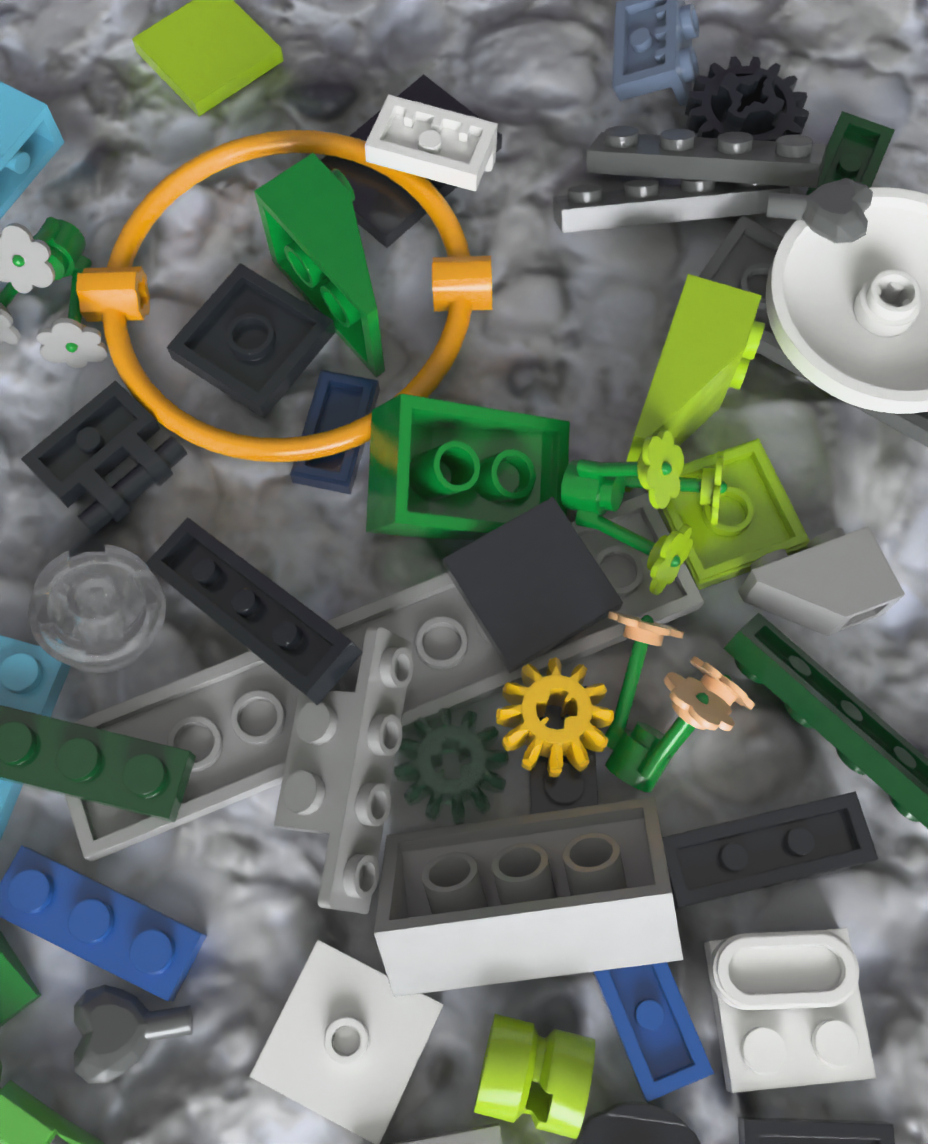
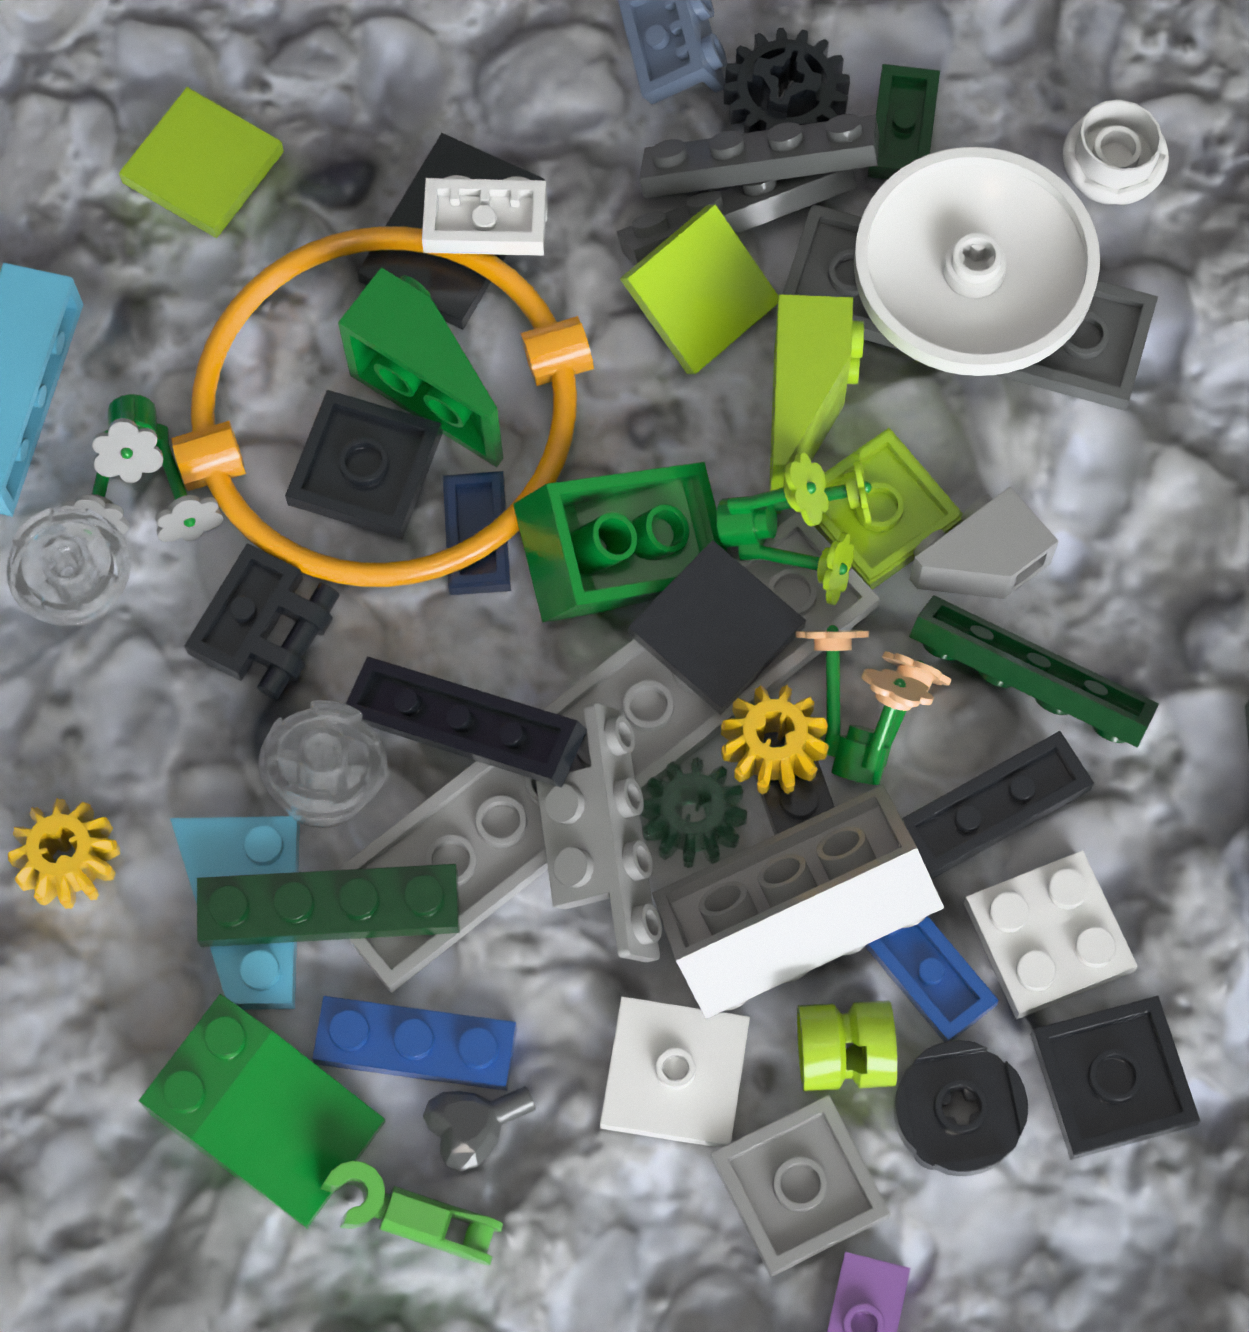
camera: 15 degrees left, 0 degrees up
white tile [708,930,859,1010] -> none
dark grey rock [766,178,873,244] -> none
none -> lime tile [619,204,779,374]

